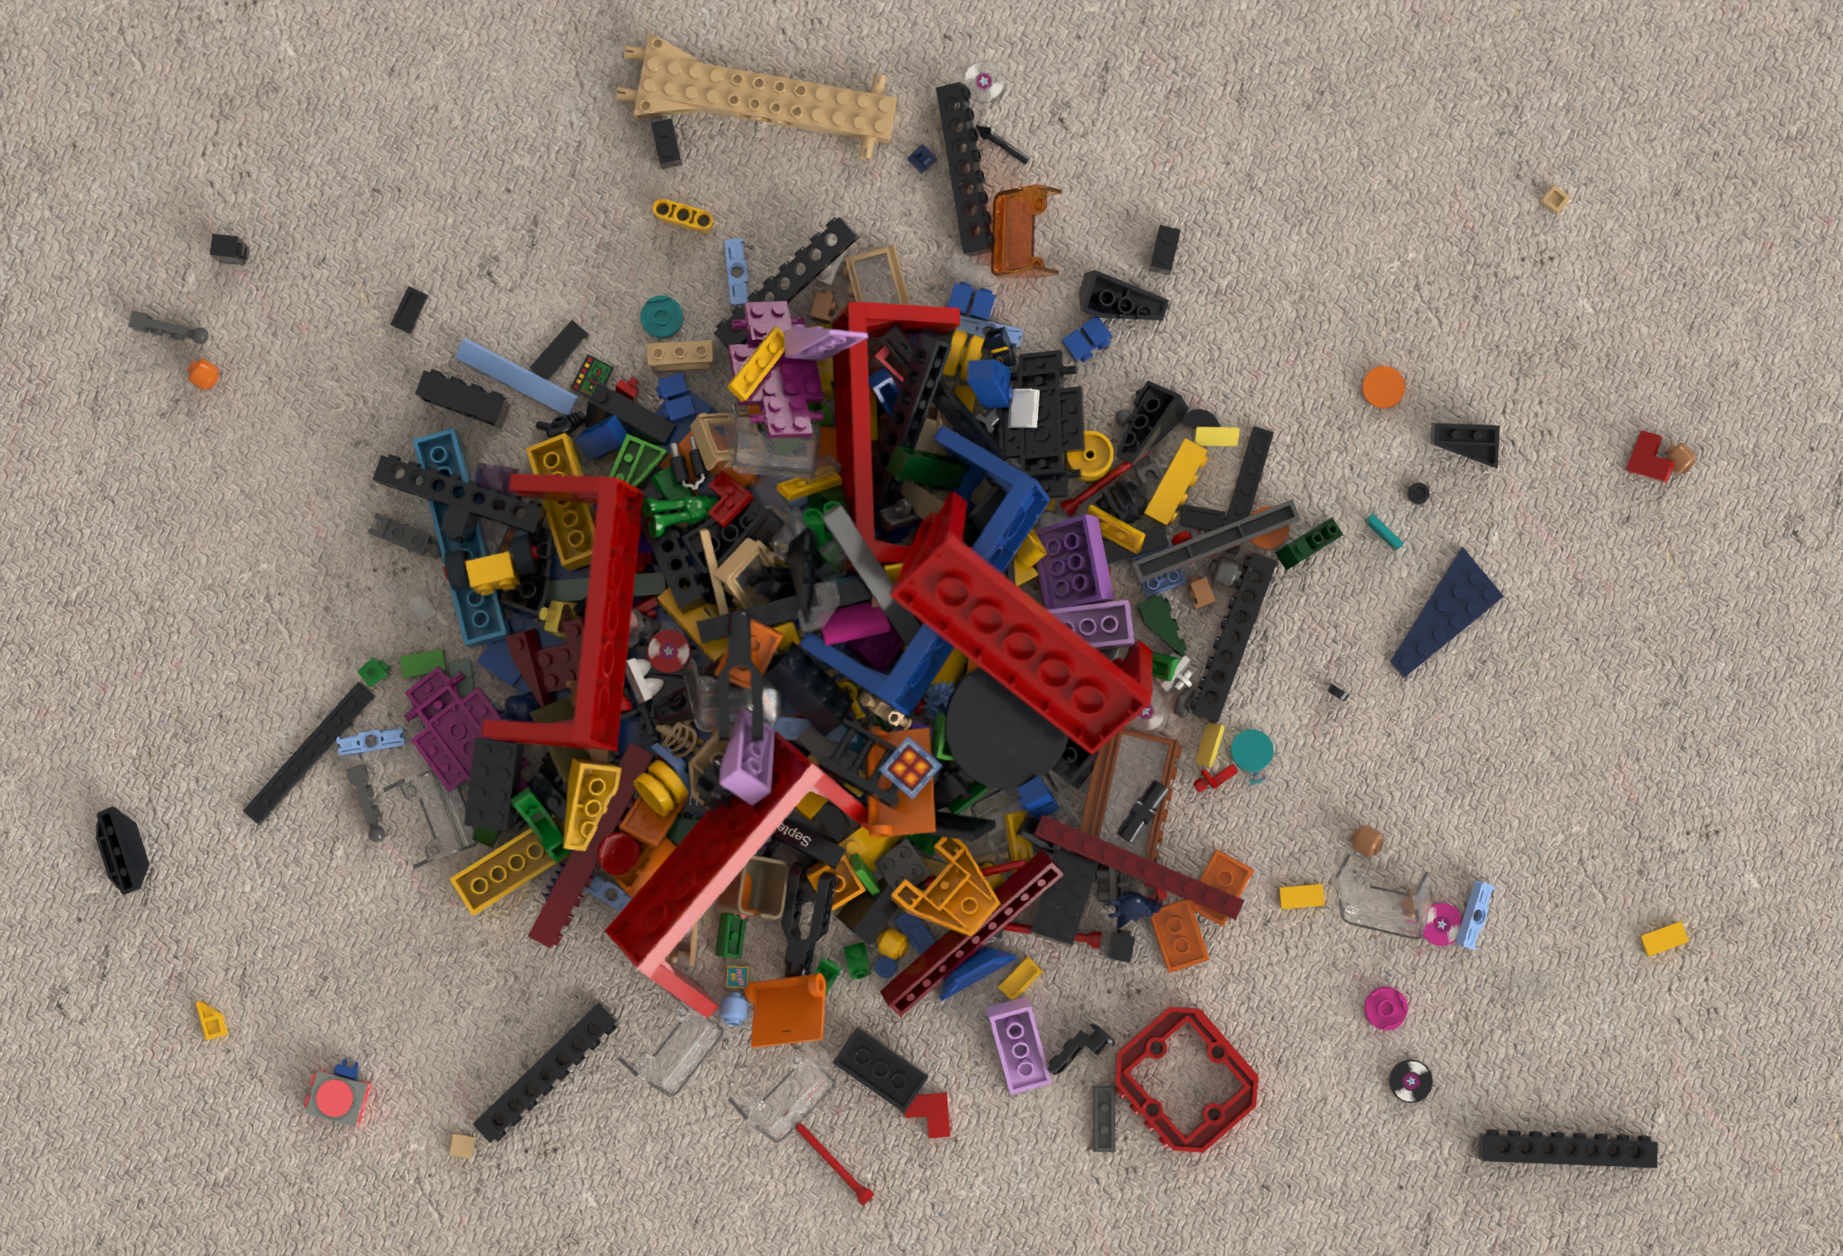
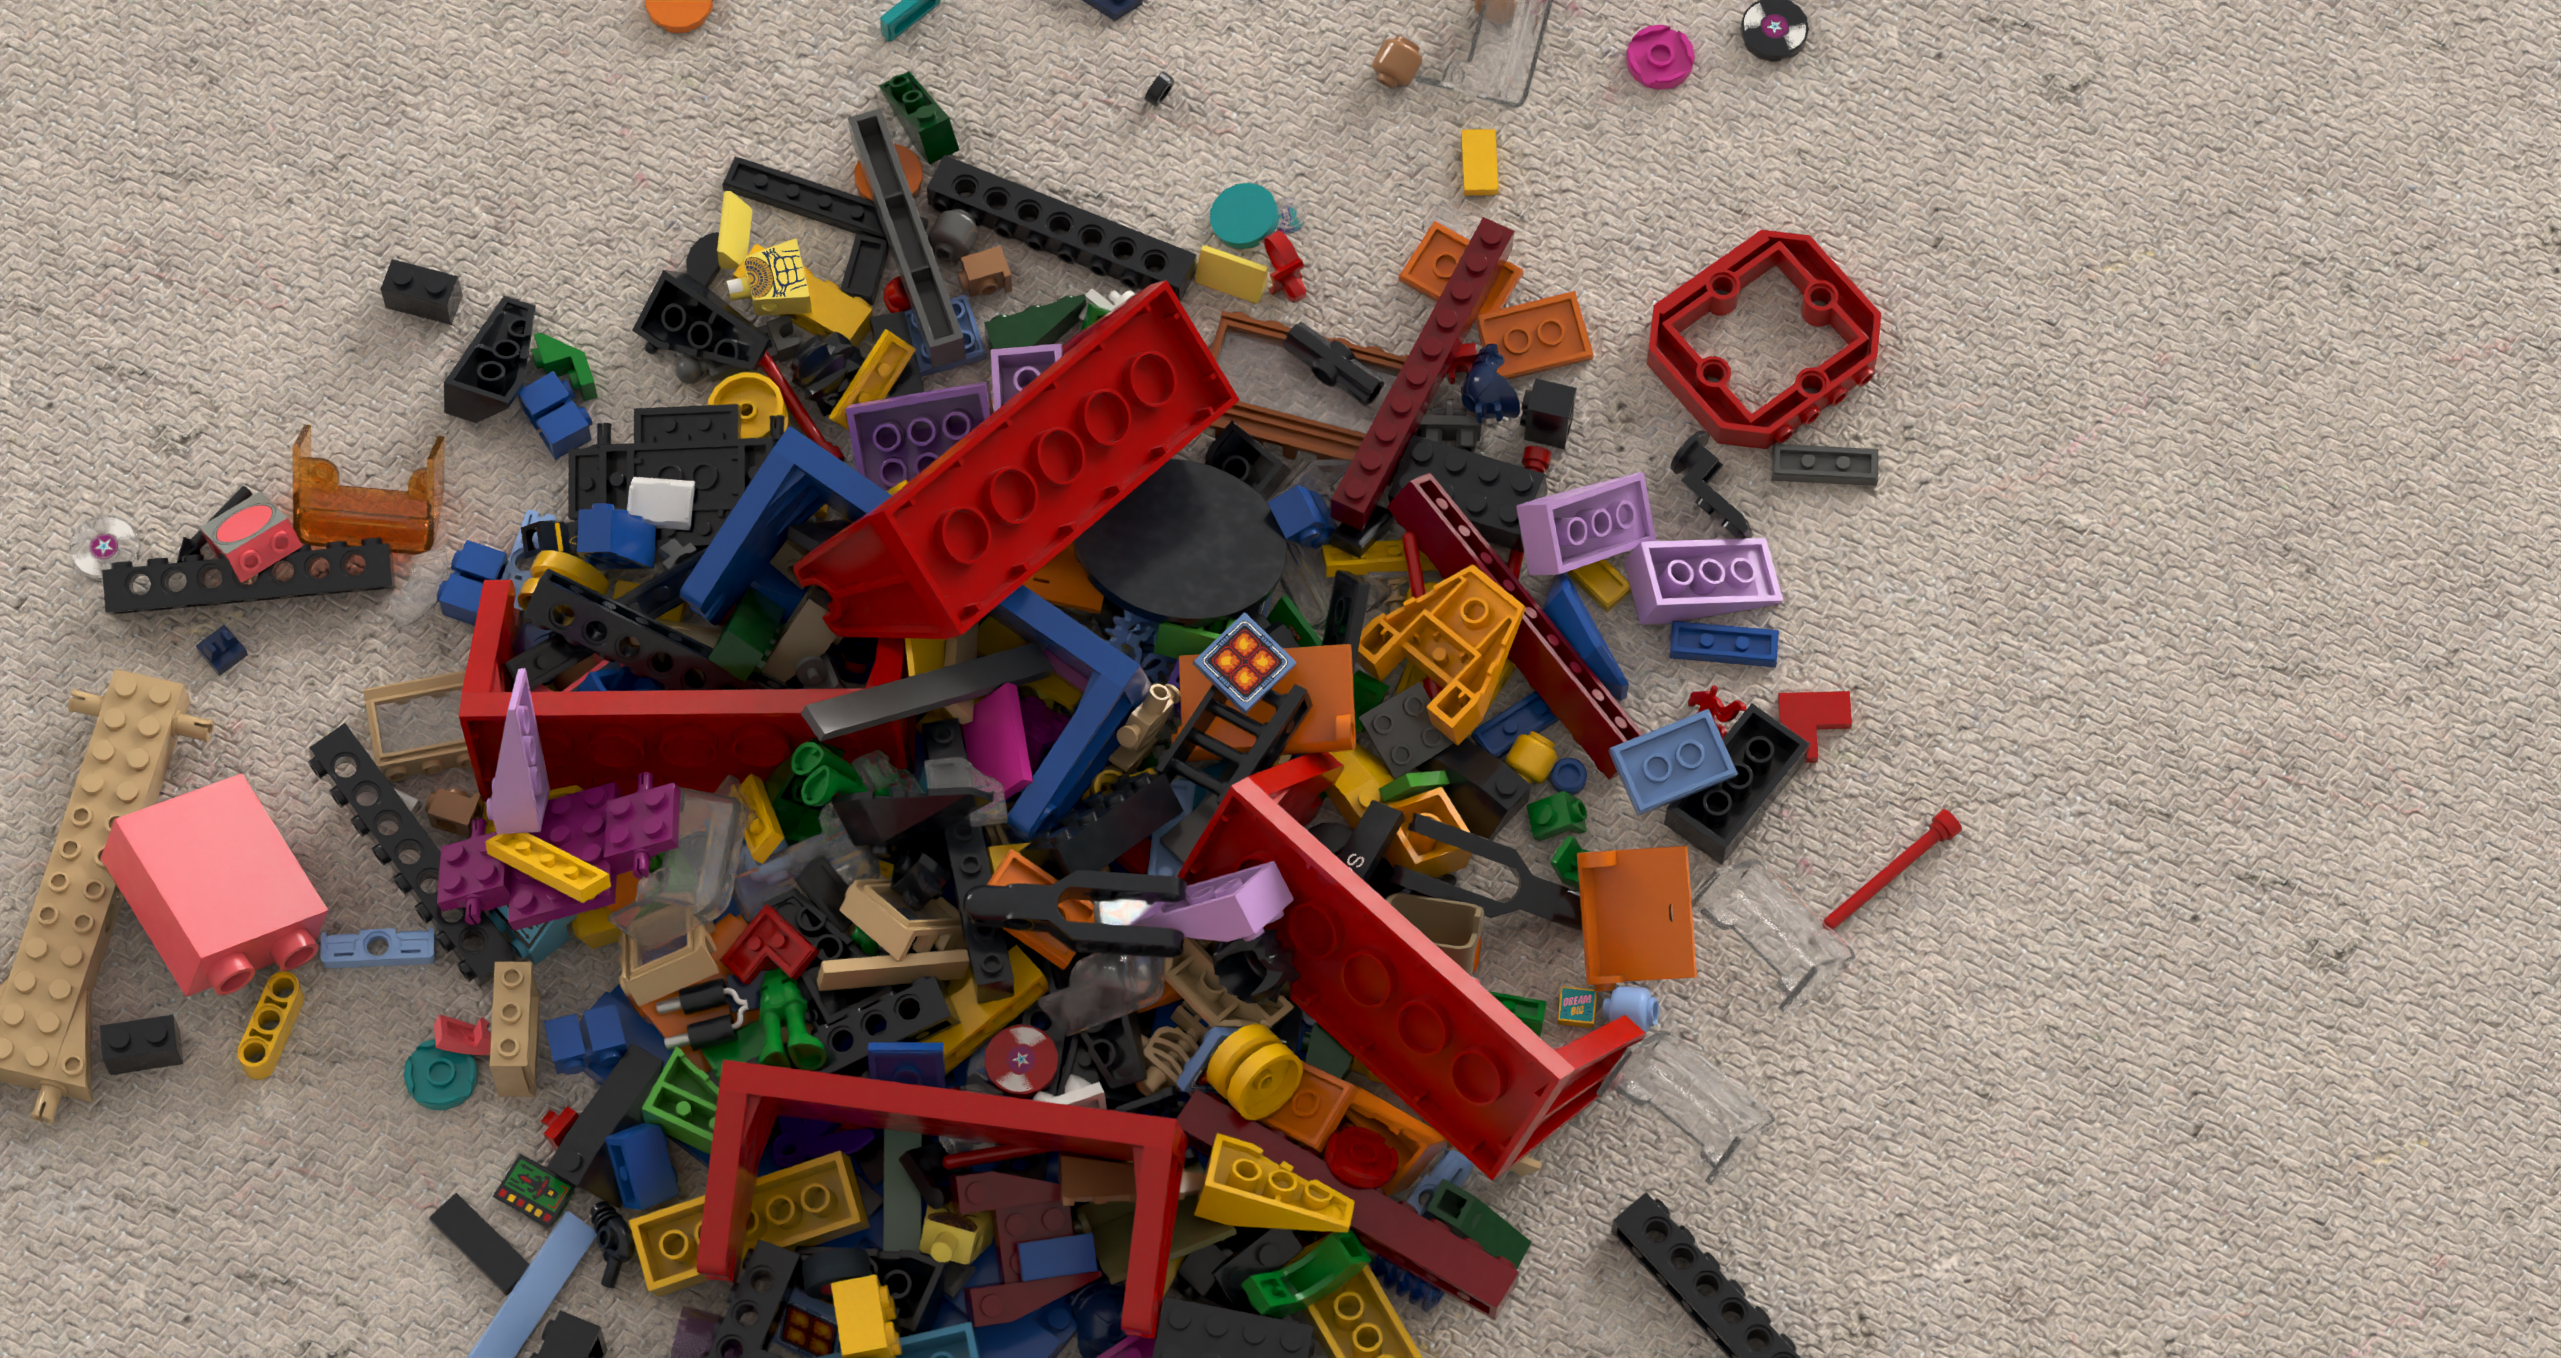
camera: 90 degrees left, 20 degrees down
none -> coral brick [101,773,328,997]
none -> coral panel [199,491,303,583]
none -> coral slope [434,1014,491,1055]
none -> green slope [531,333,598,401]
none -> light yellow torso [727,239,812,316]
none -> blue tile [868,1042,946,1089]
none -> blue tile [1017,1233,1098,1281]
none -> dark green slope [1420,1179,1531,1270]
none -> lavender slope [1516,472,1656,575]
none -> medium blue tile [1609,709,1738,816]
none -> blue tile [1669,621,1779,668]
none -> red piece [1688,685,1746,739]

